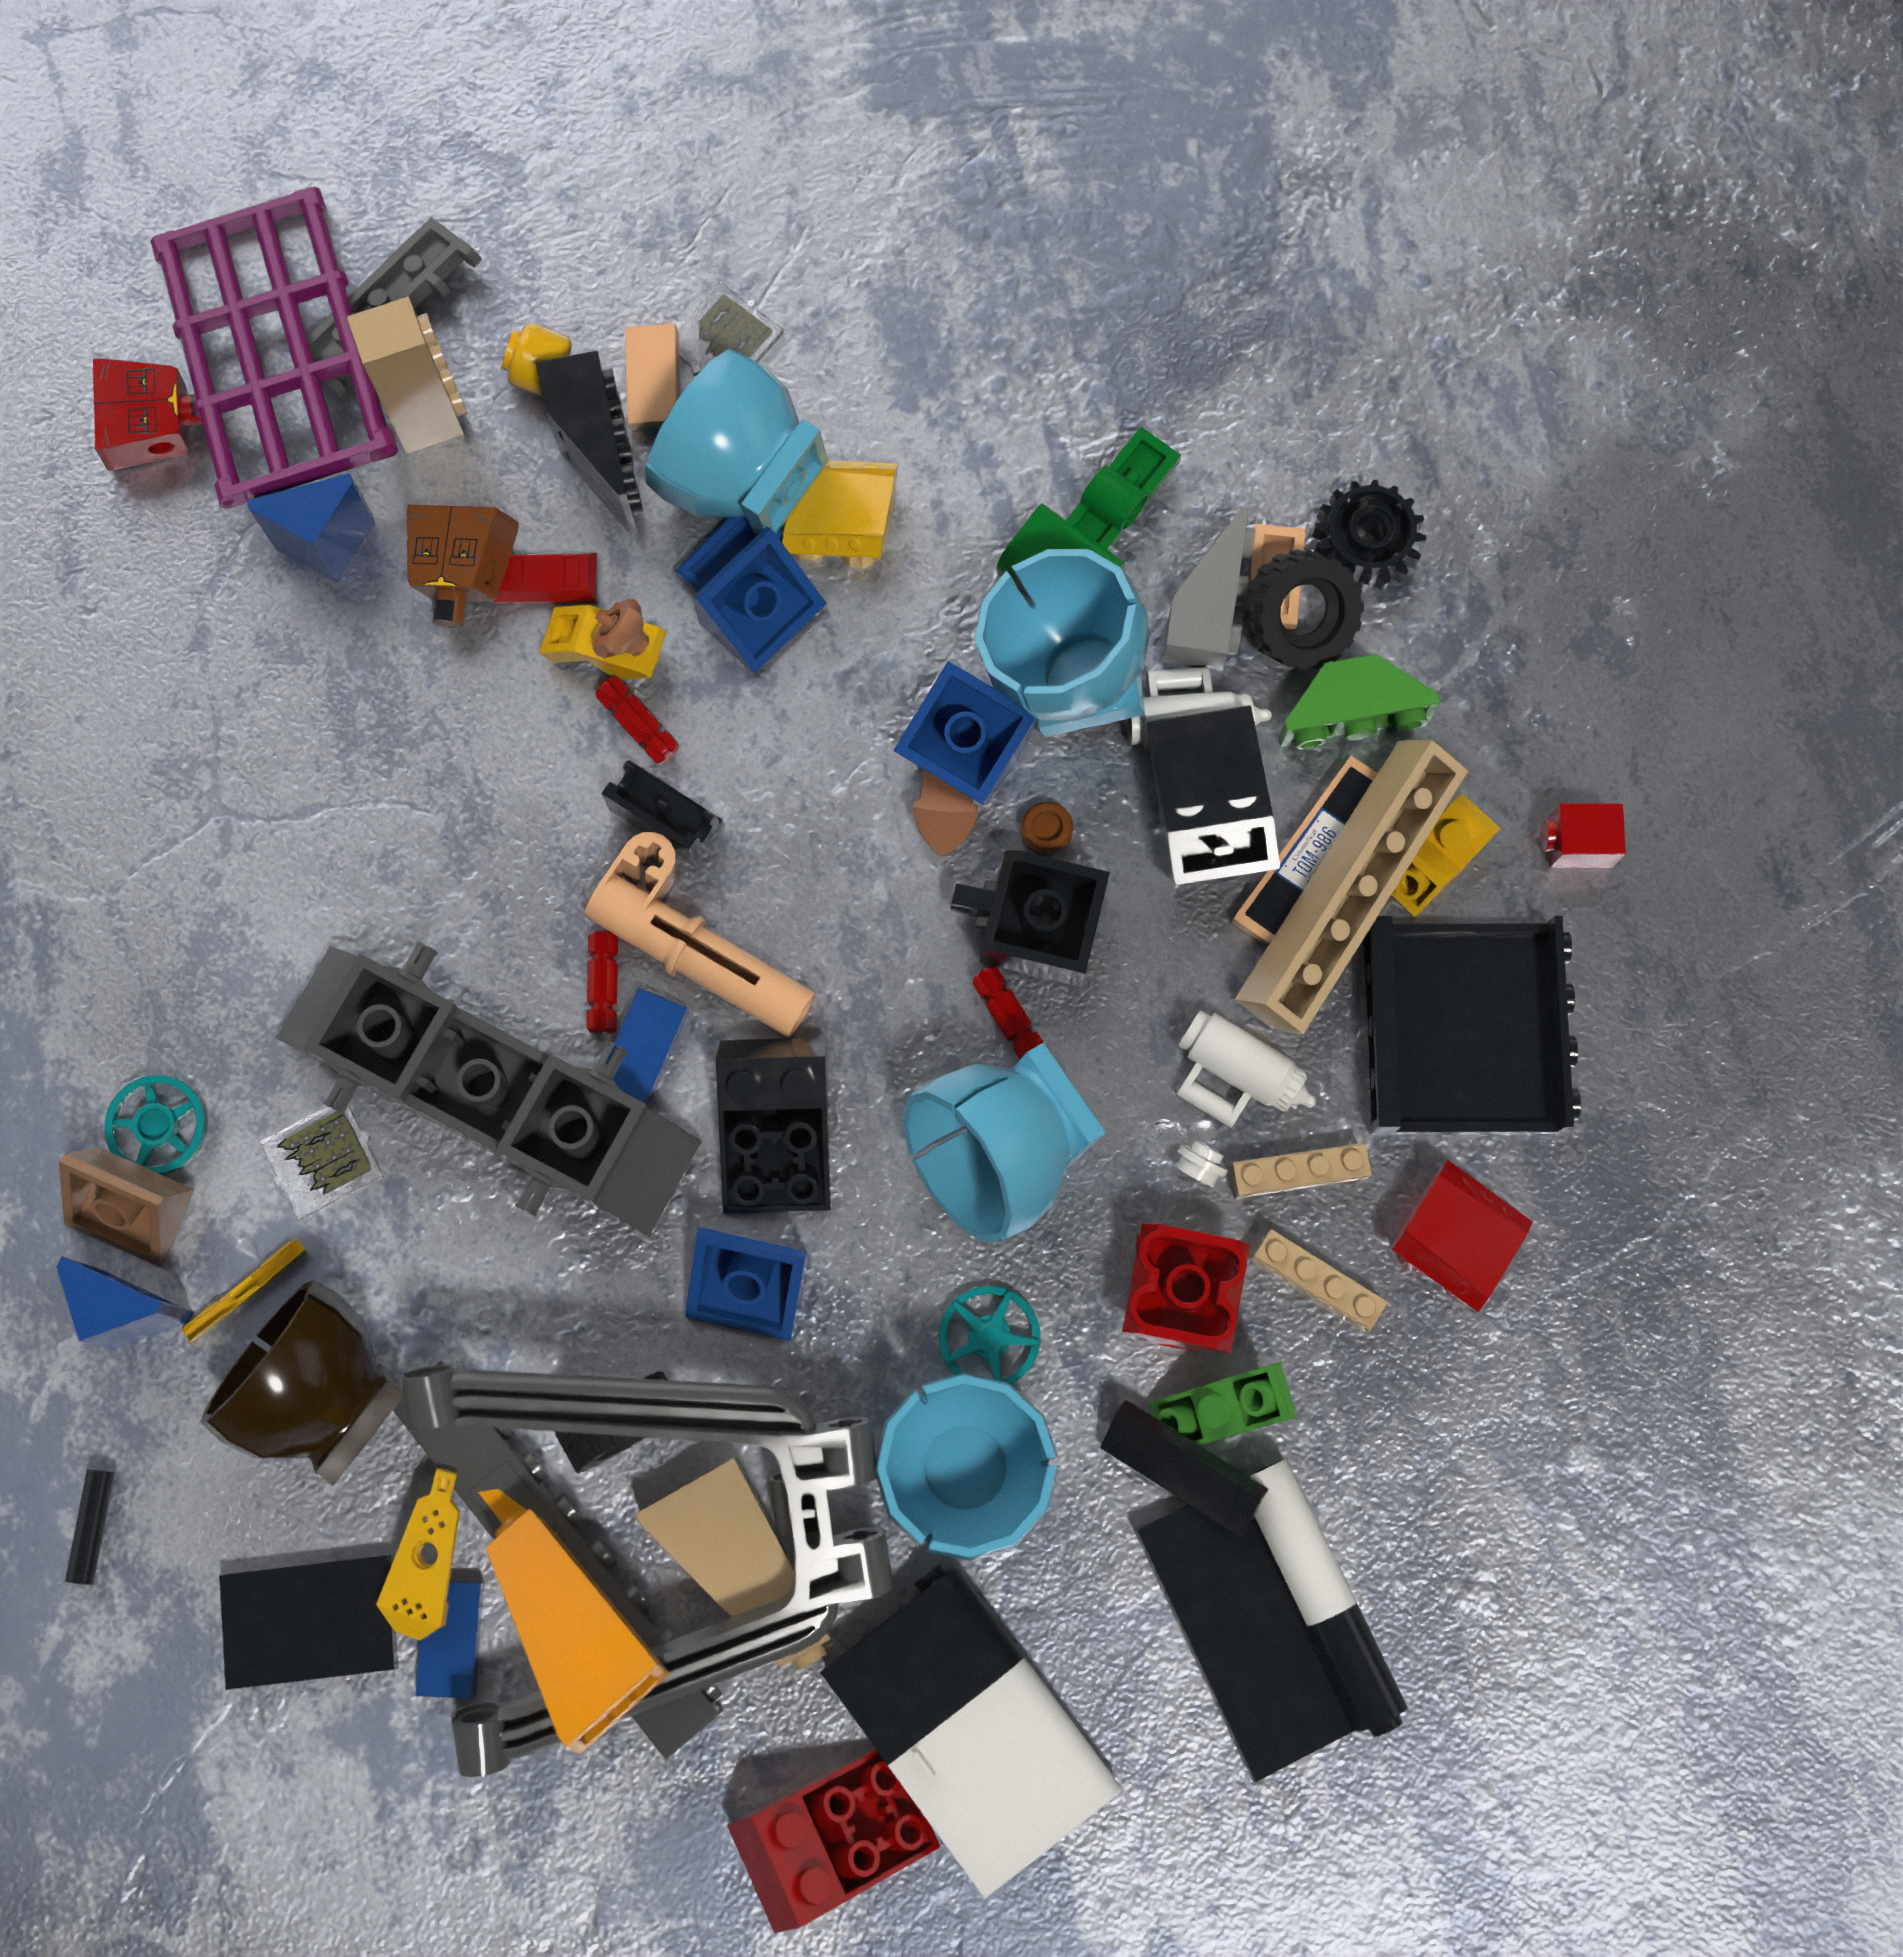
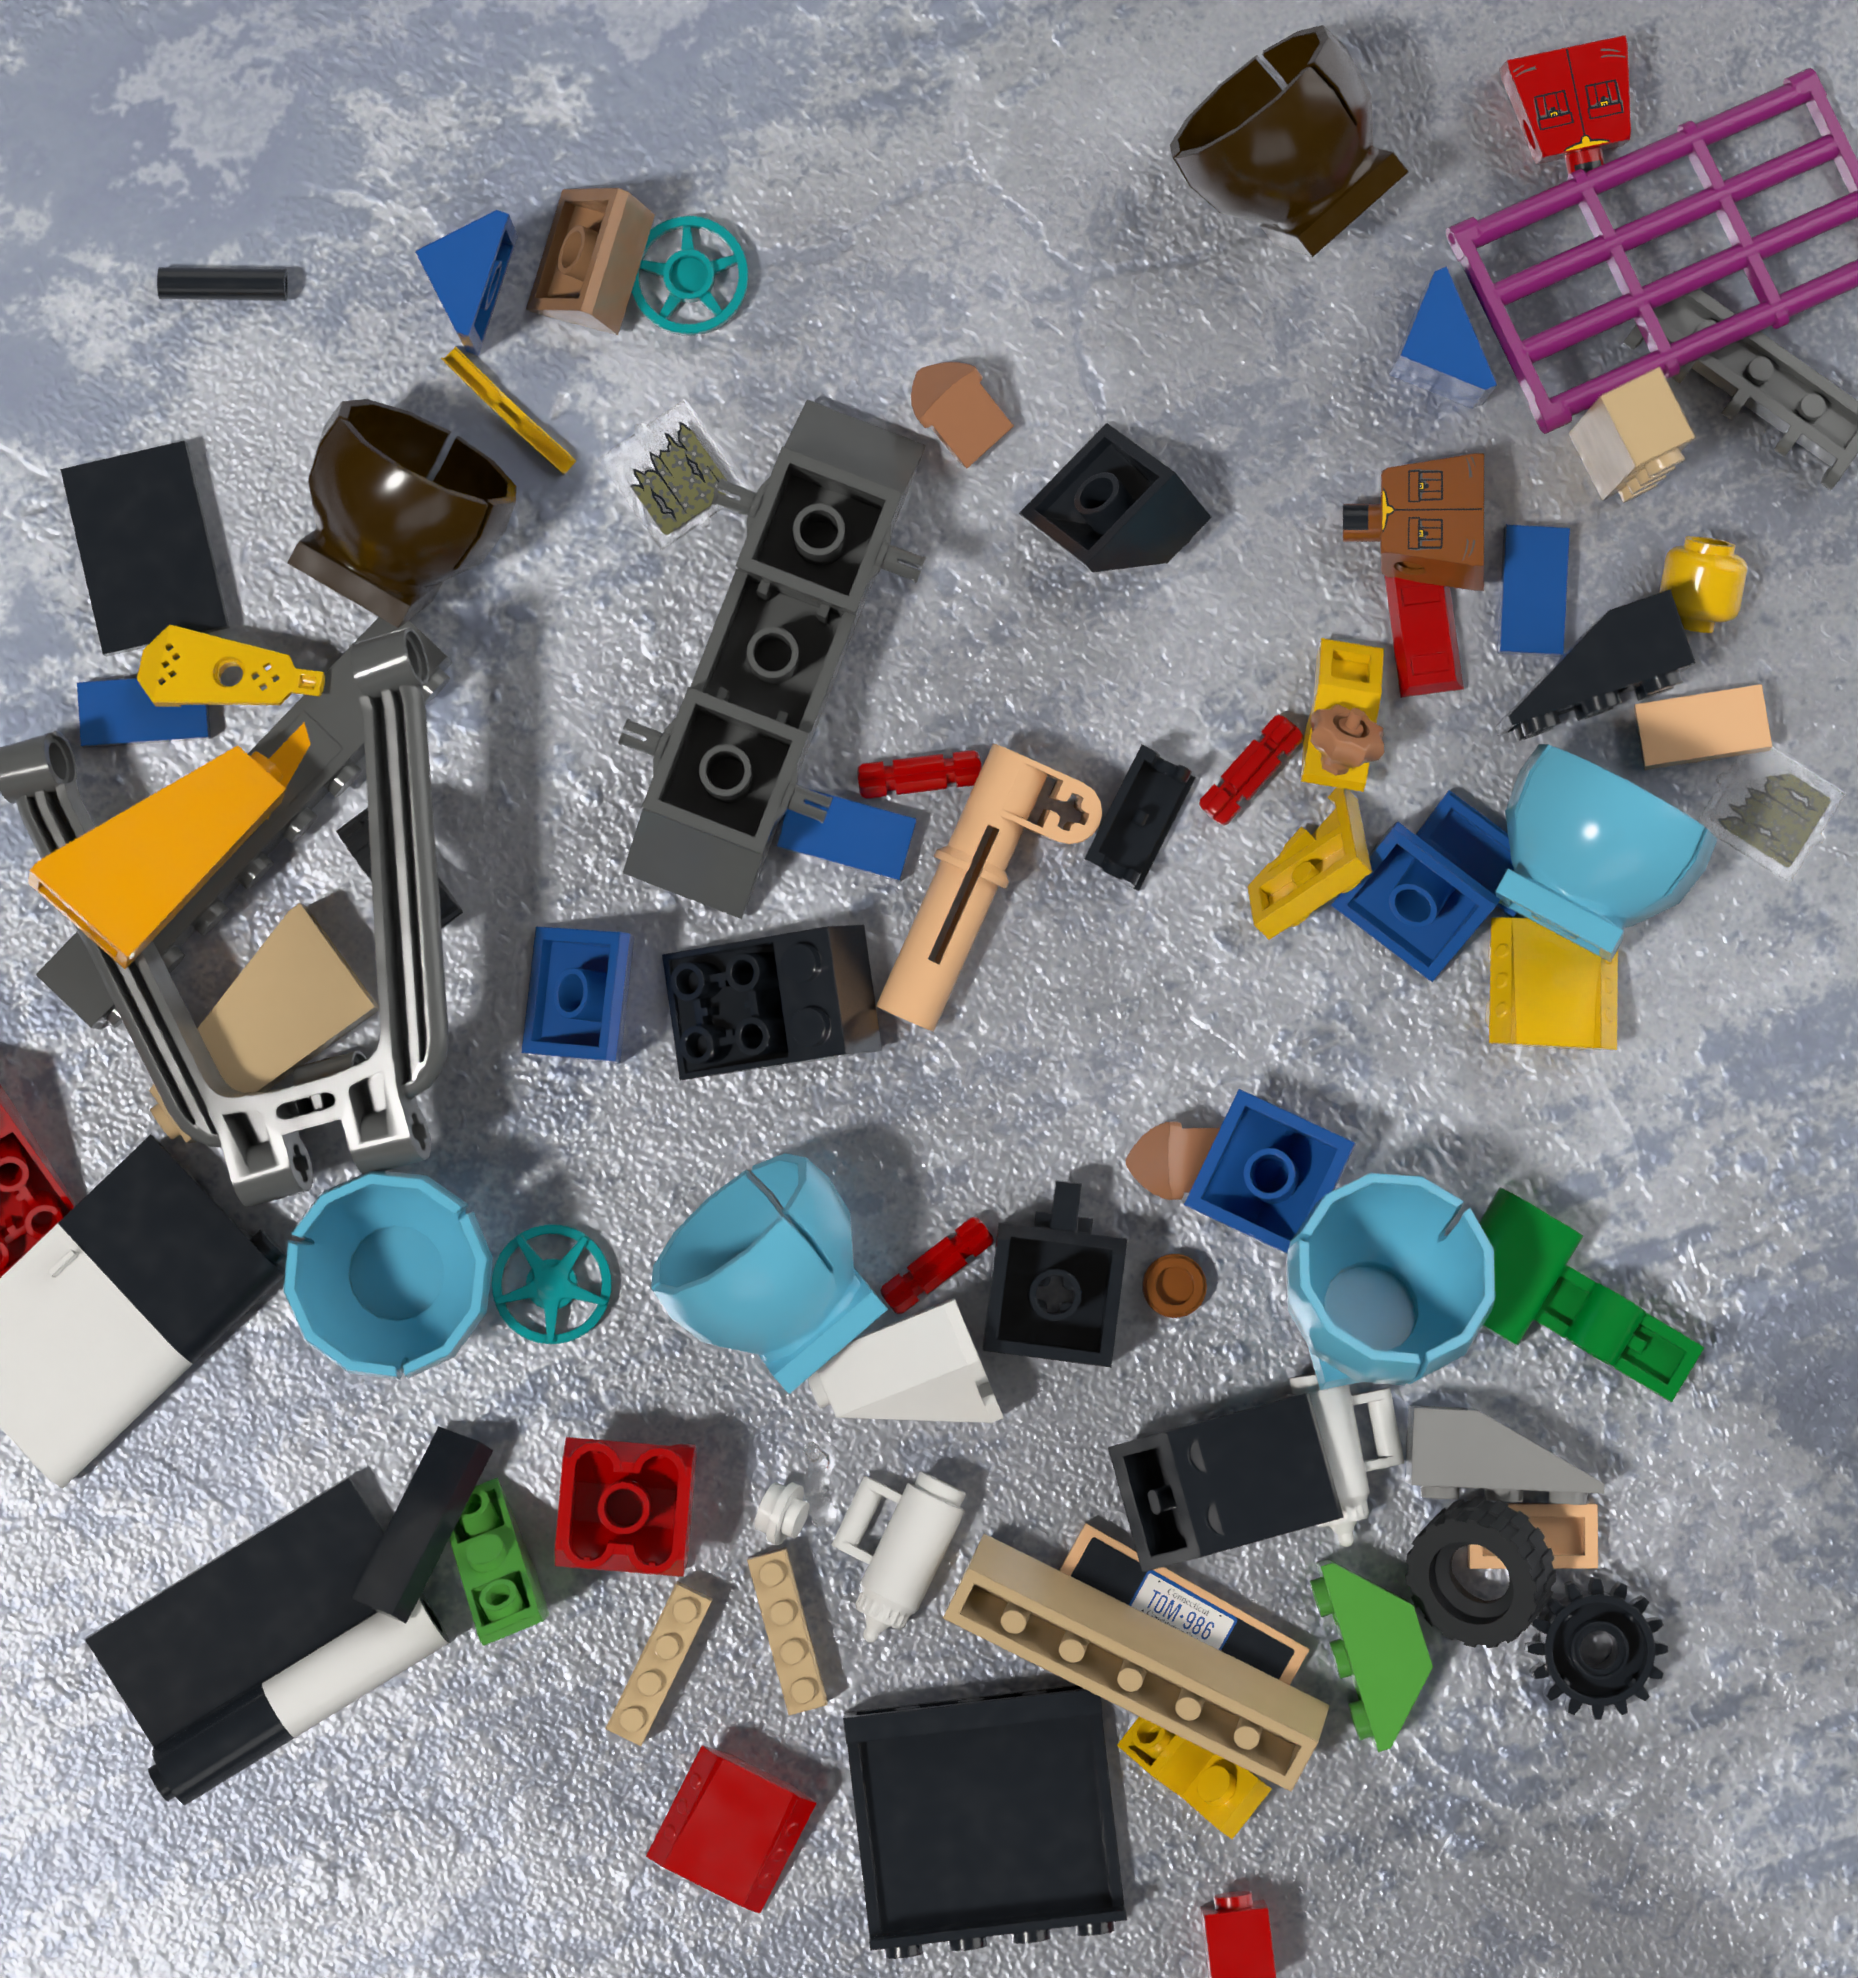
camera: 80 degrees right, 10 degrees up
none -> white slope [807,1298,1004,1423]
none -> nougat tile [911,362,1014,468]
none -> black slope [1019,423,1212,572]
none -> dark brown plate [1170,25,1409,257]
none -> yellow wing [1247,788,1372,940]
none -> blue tile [1497,524,1570,657]

